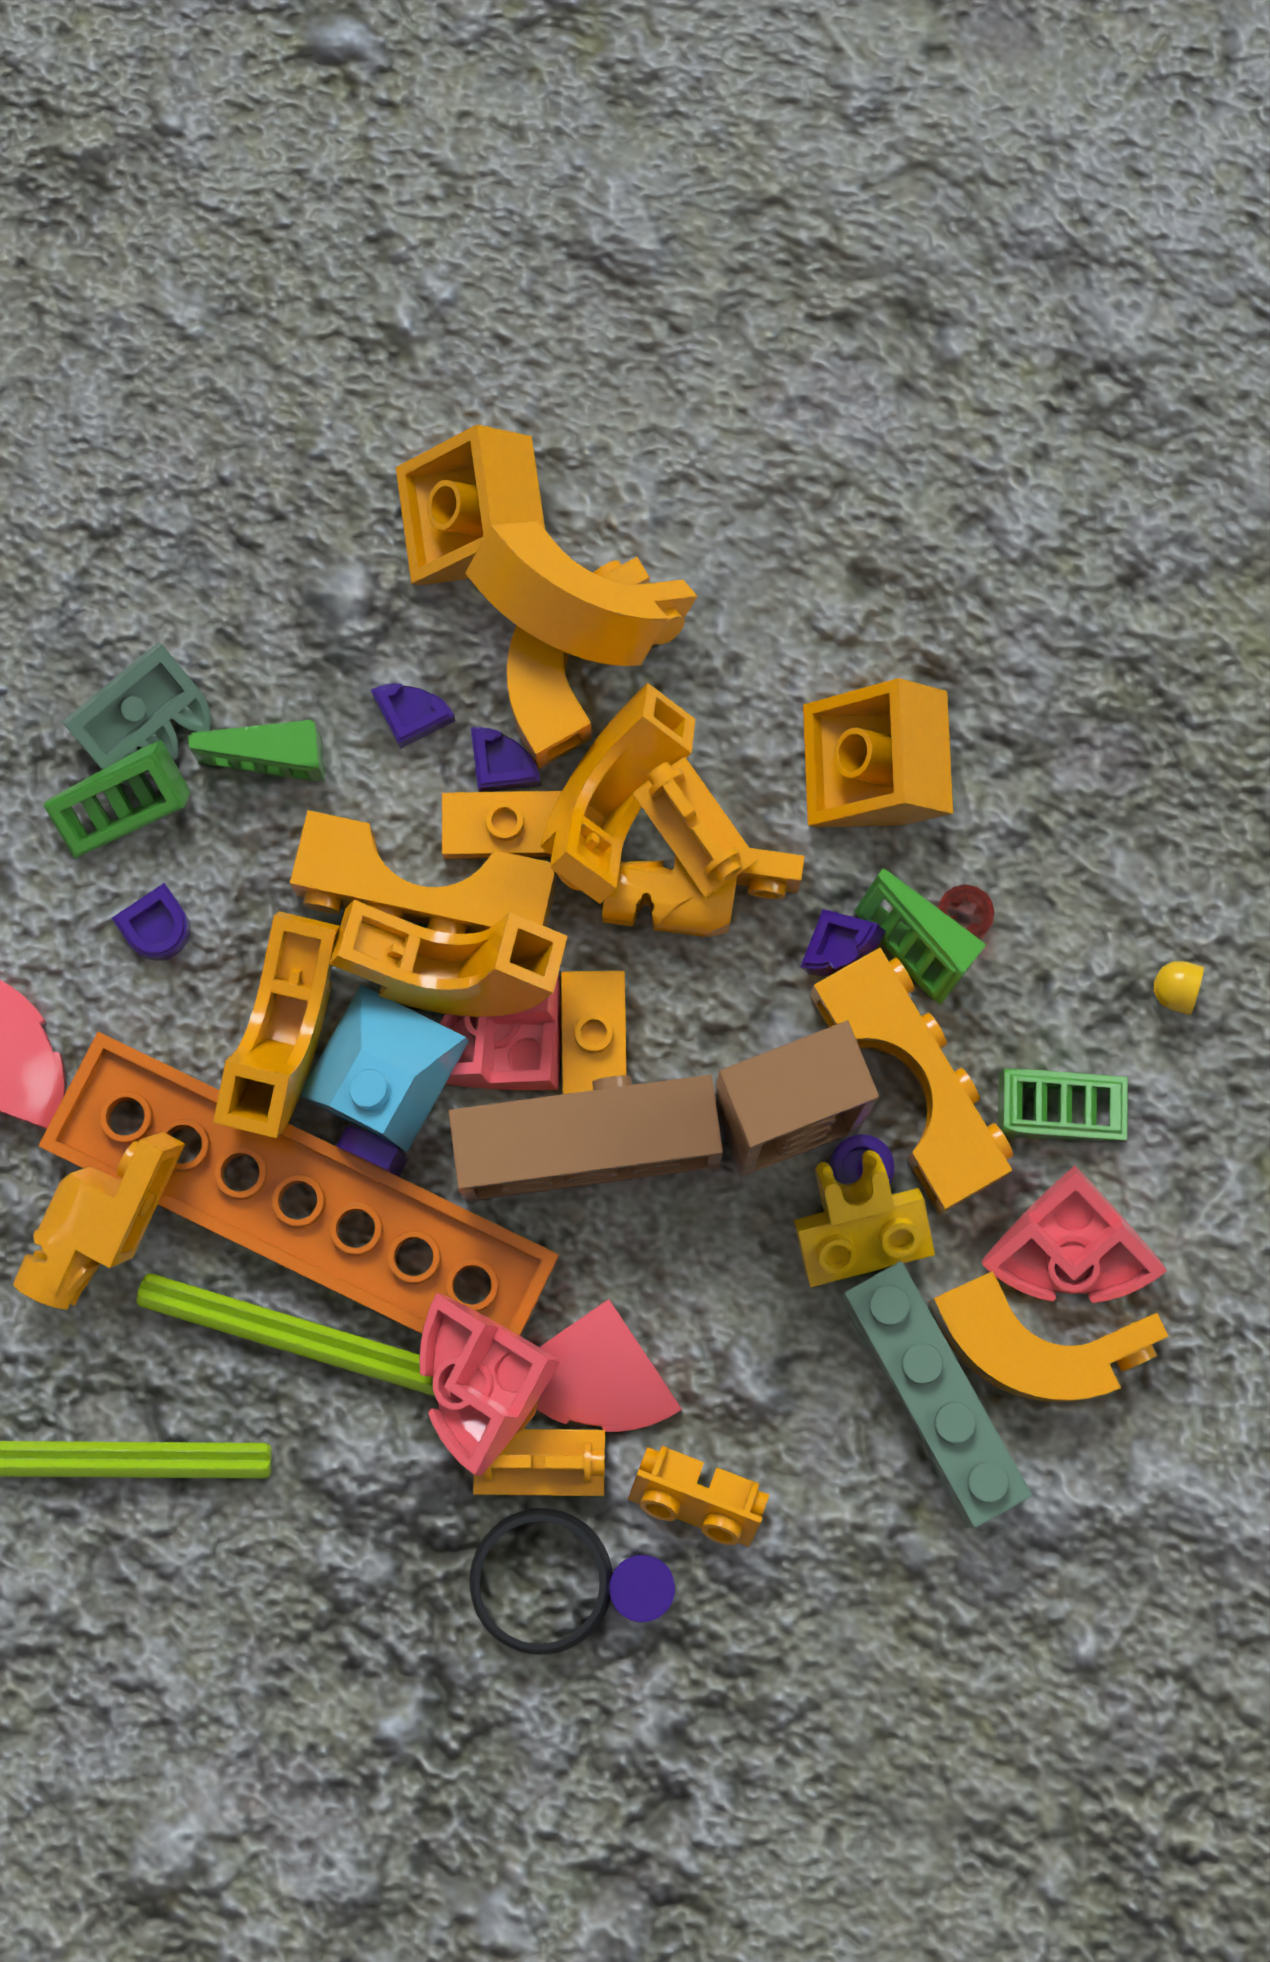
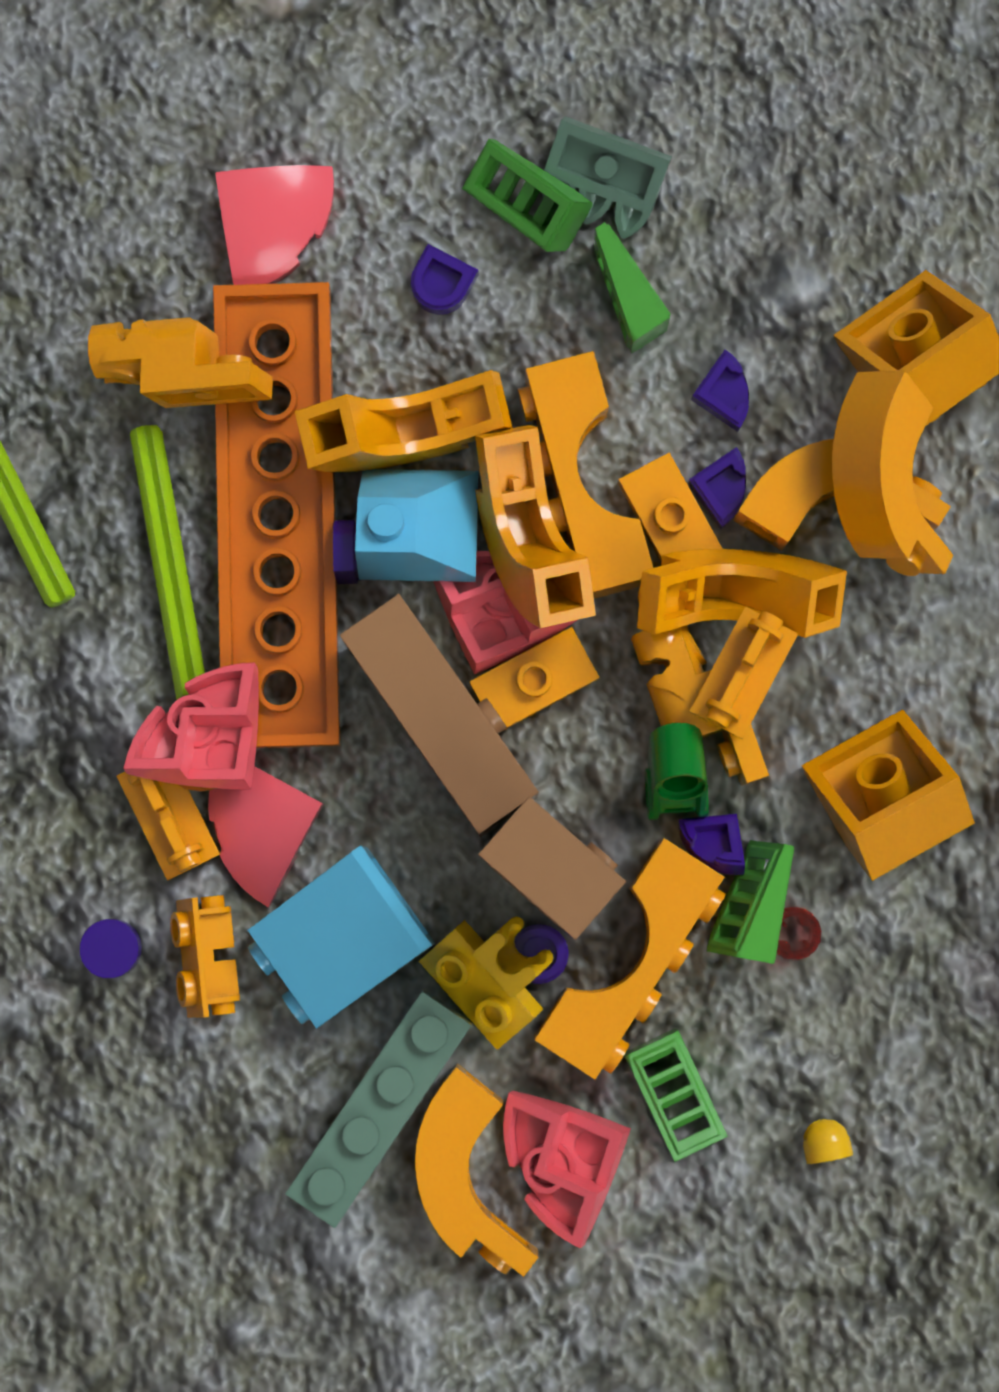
camera: 65 degrees right, 5 degrees up
black tyre [469,1508,613,1655] -> none
none -> medium azure slope [247,845,435,1029]
none -> green piece [645,723,709,820]

